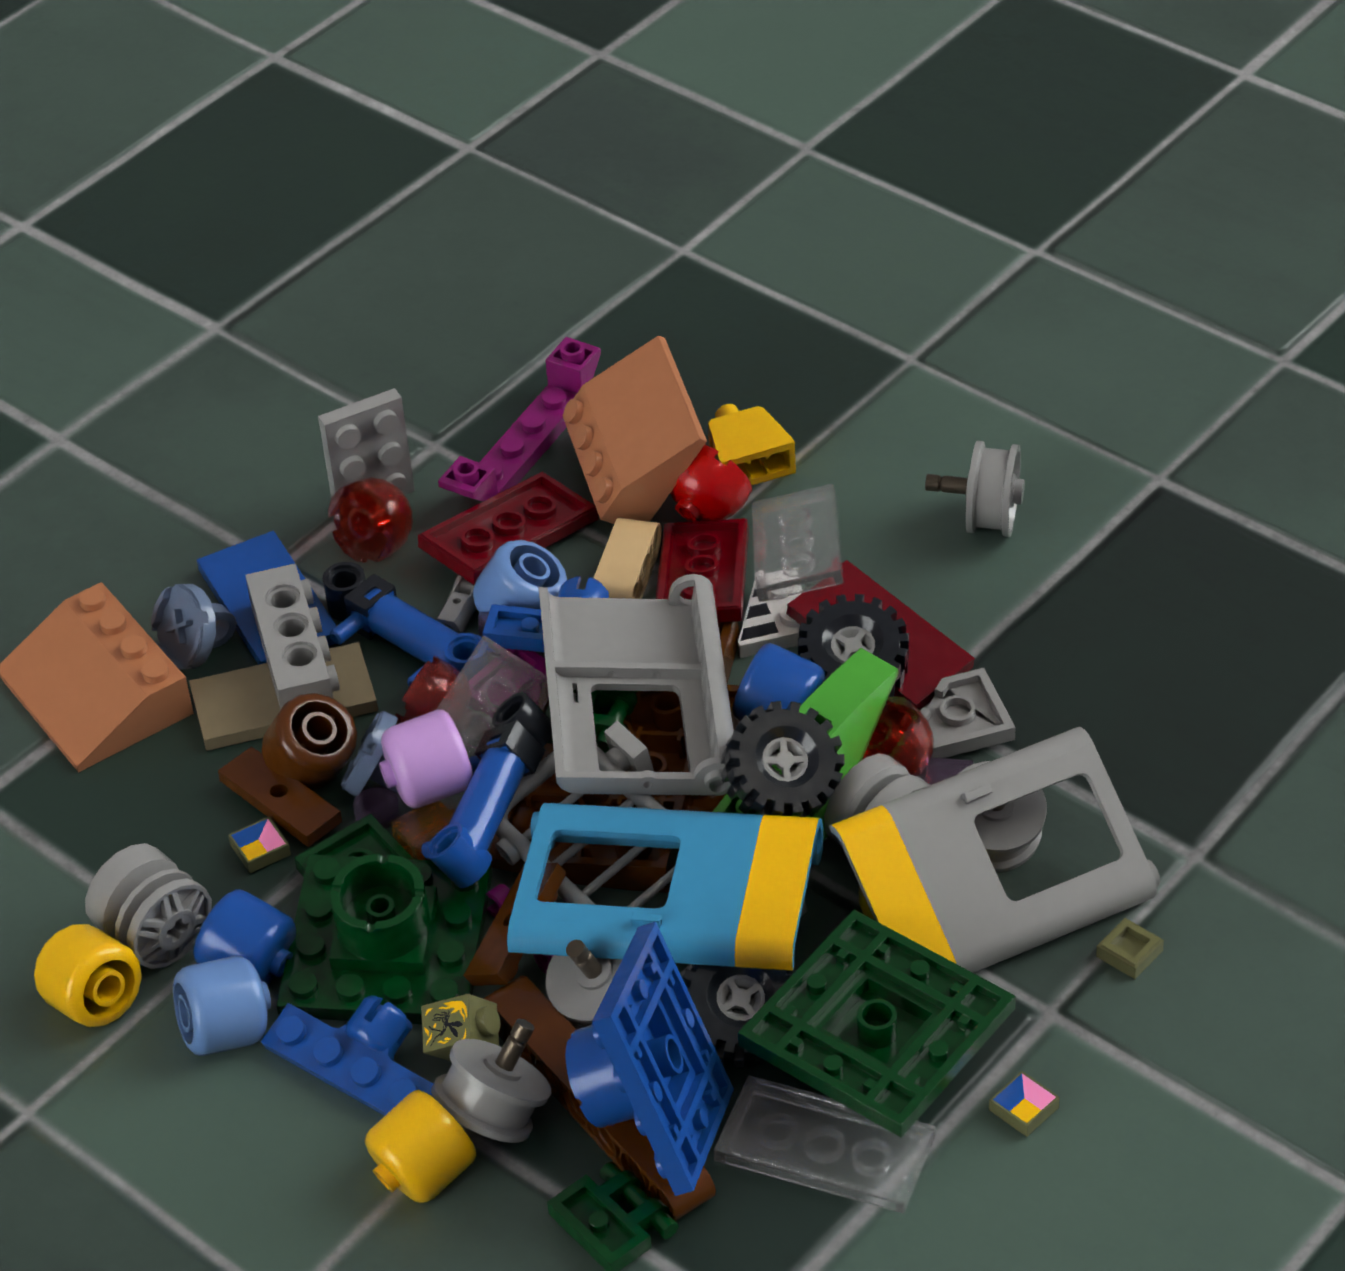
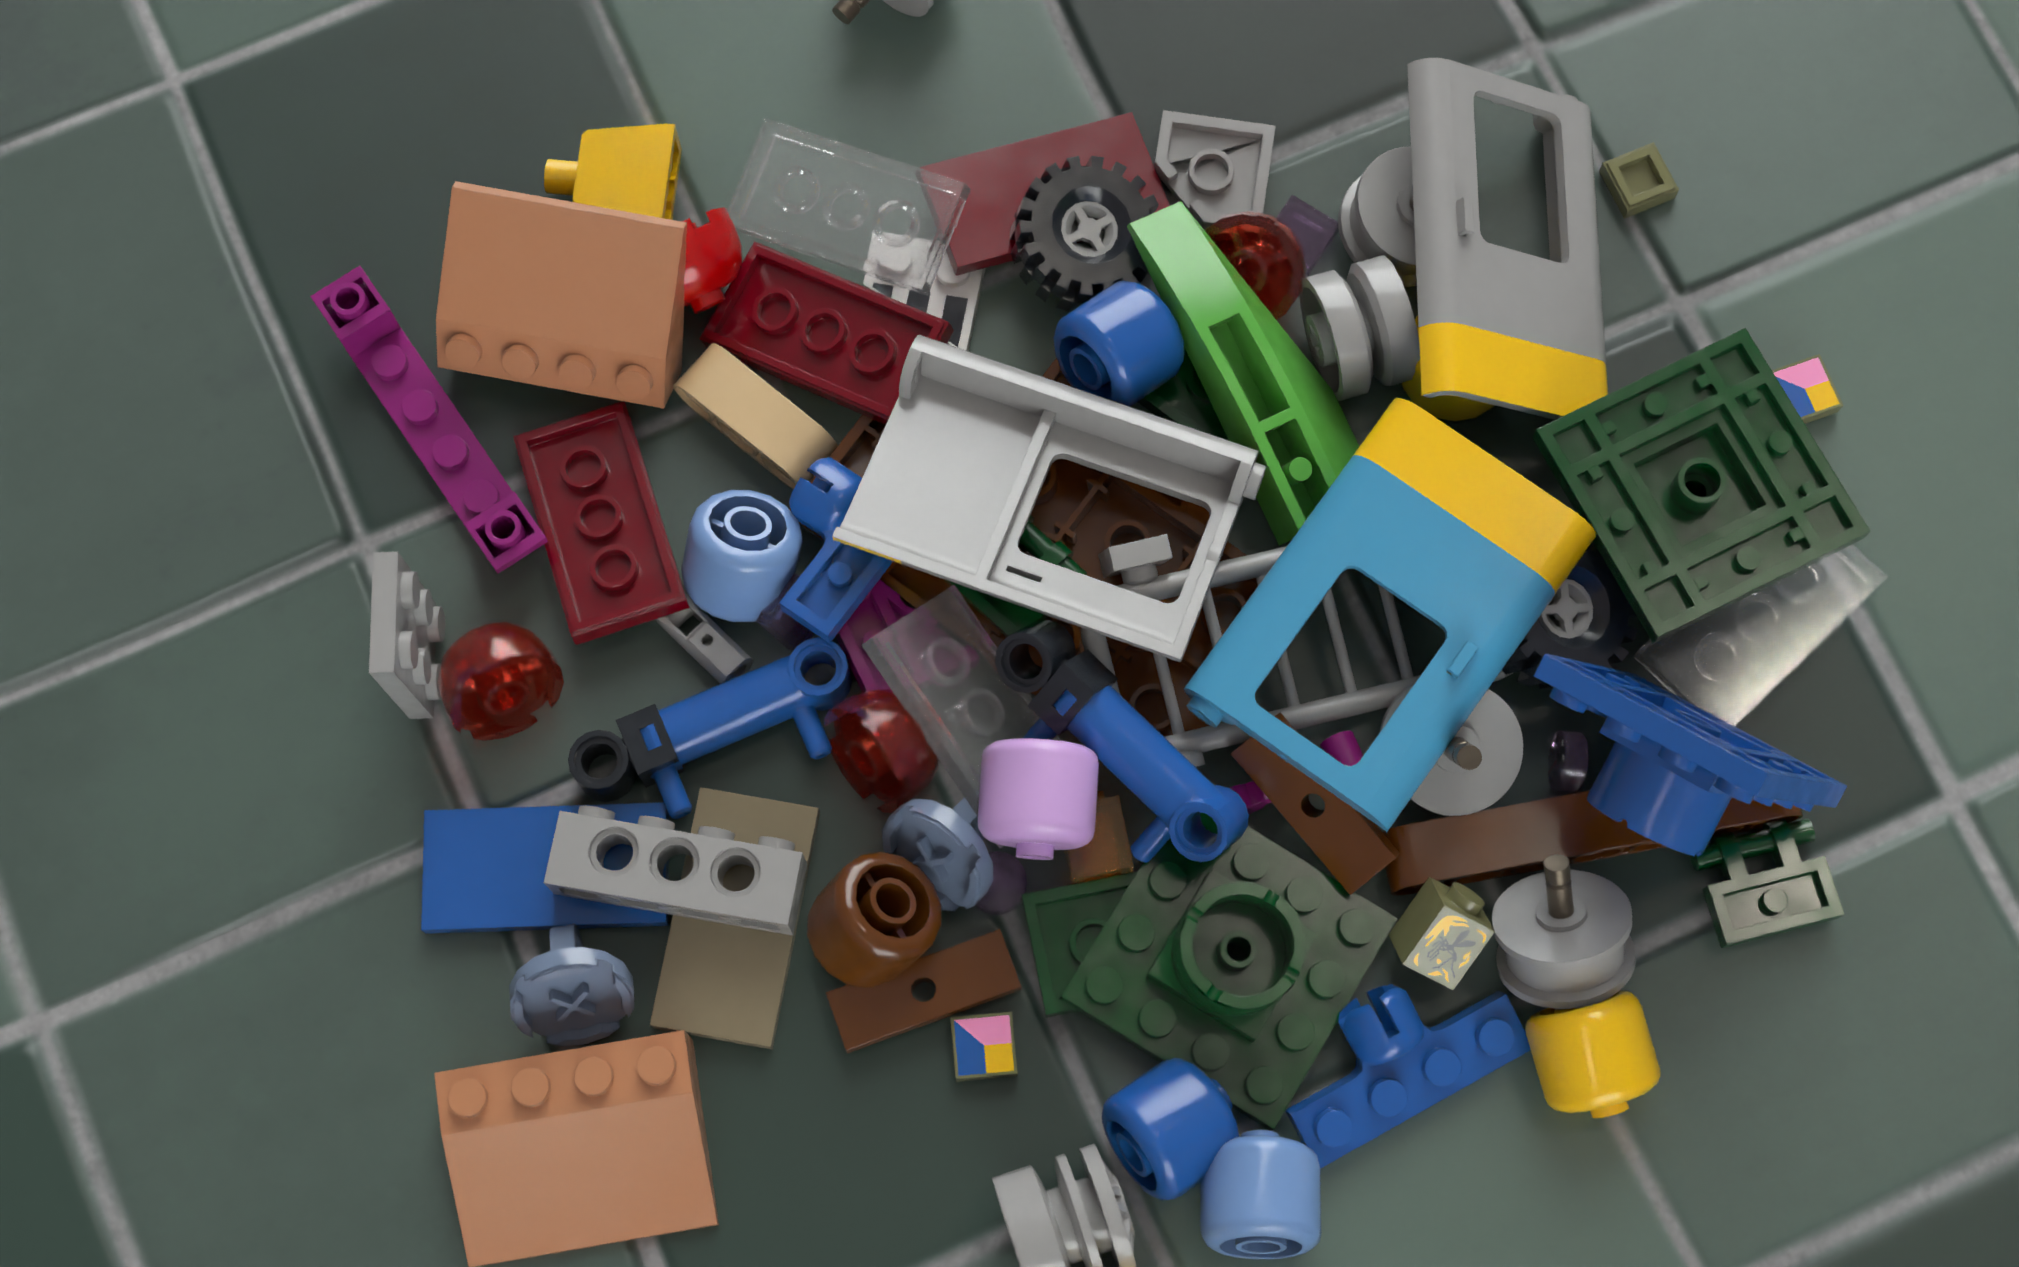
camera: 65 degrees left, 30 degrees up
black wheel [721,701,845,817] -> none

